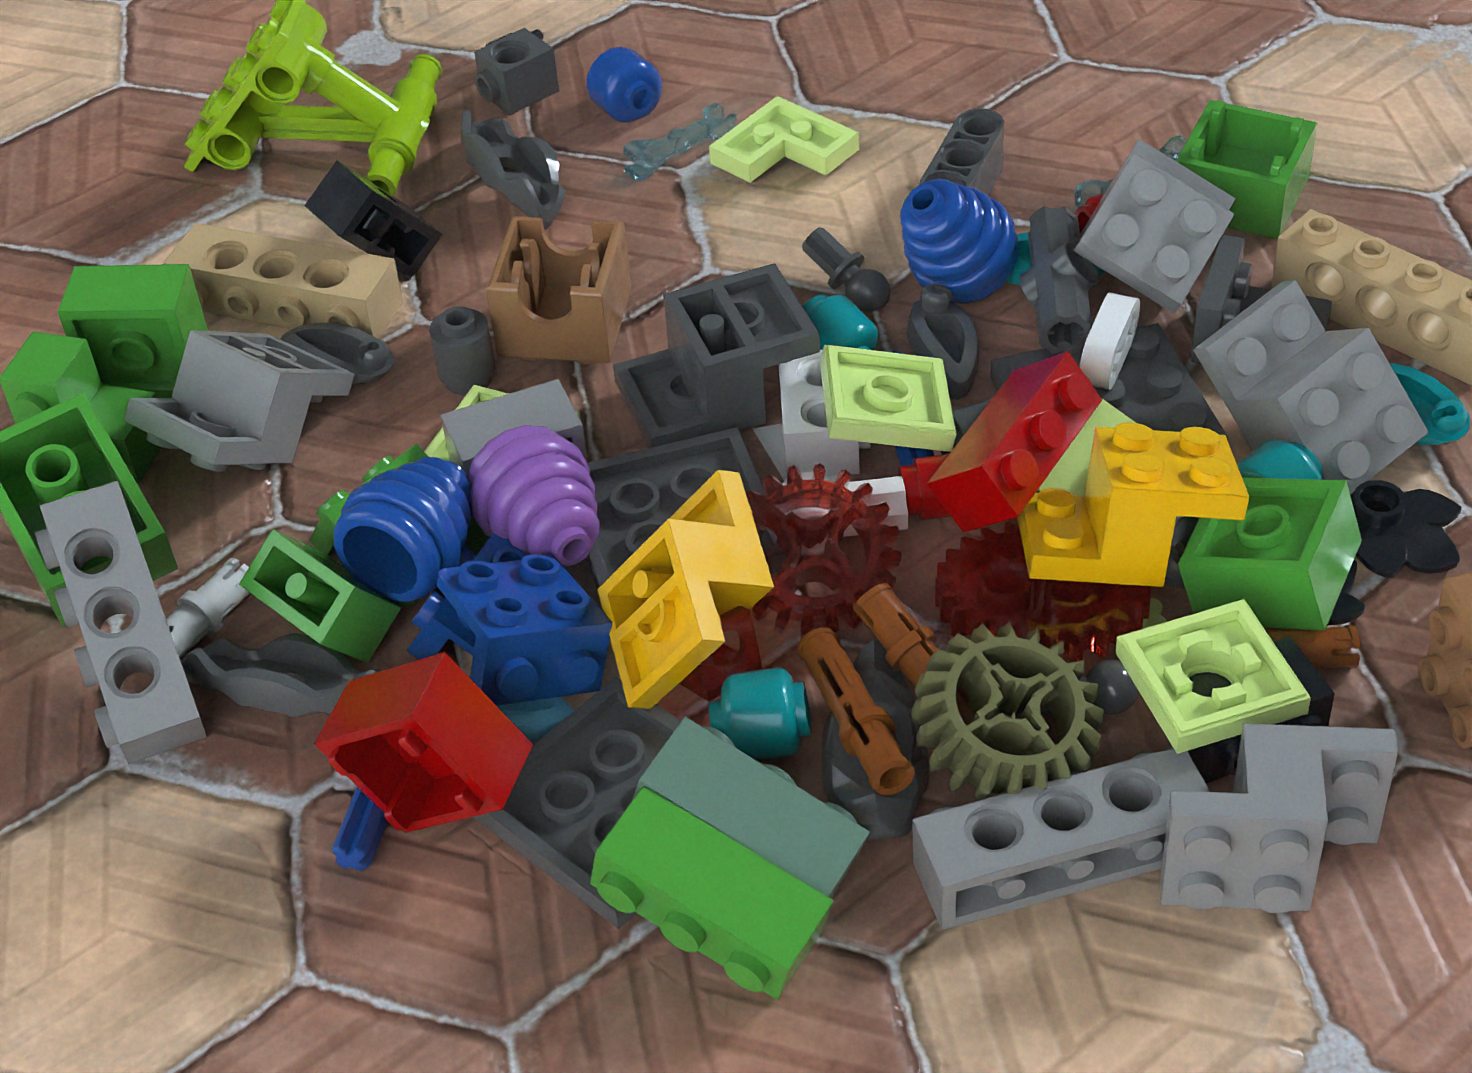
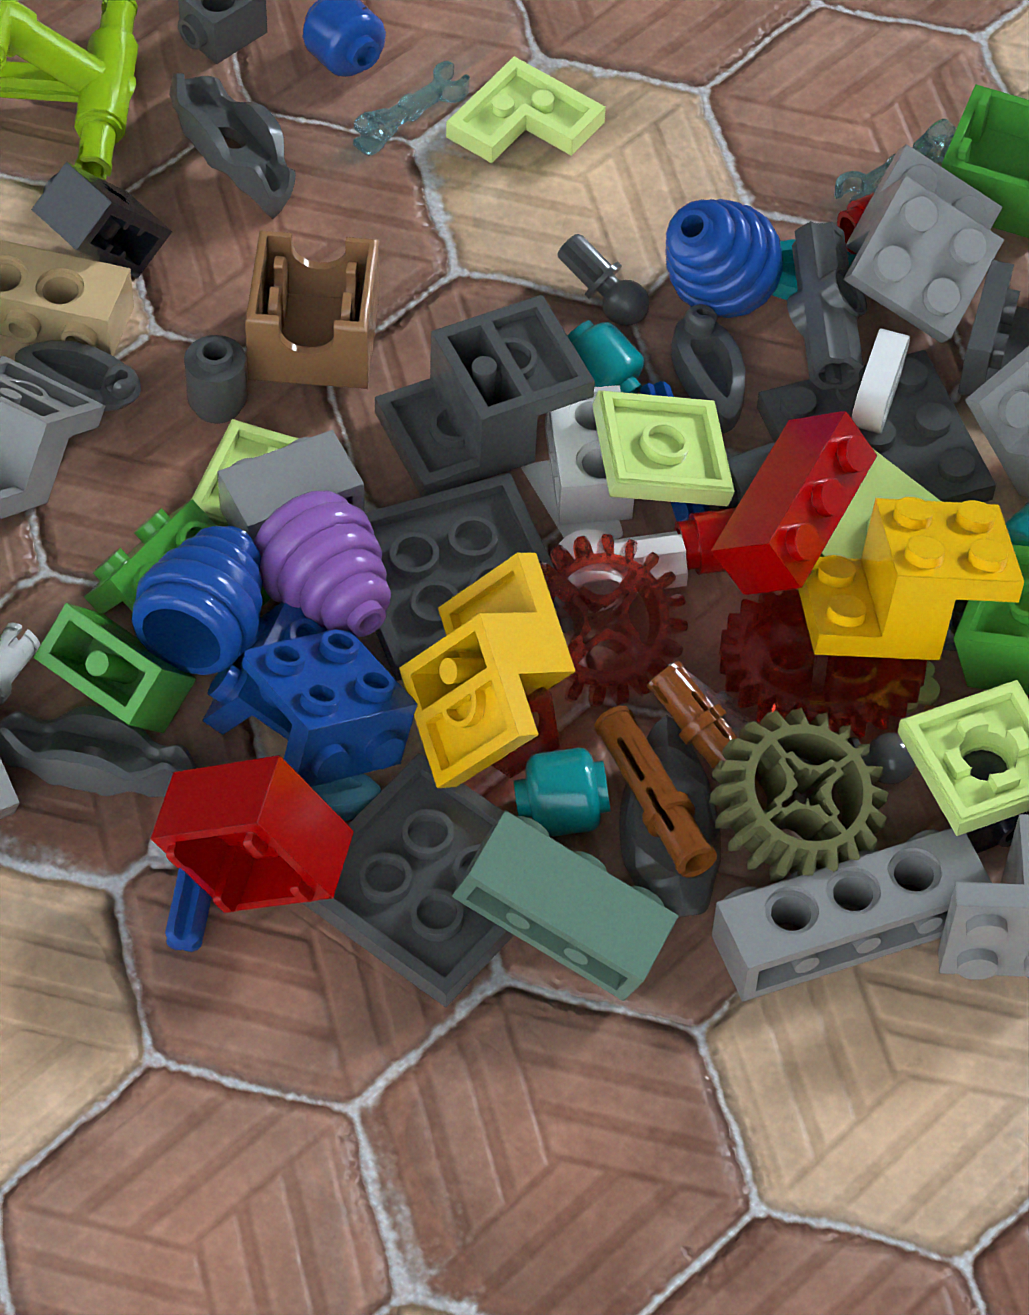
camera: 10 degrees left, 10 degrees up
bright green brick [590,786,834,1000] -> none
dark grey beam [919,108,1004,195] -> none

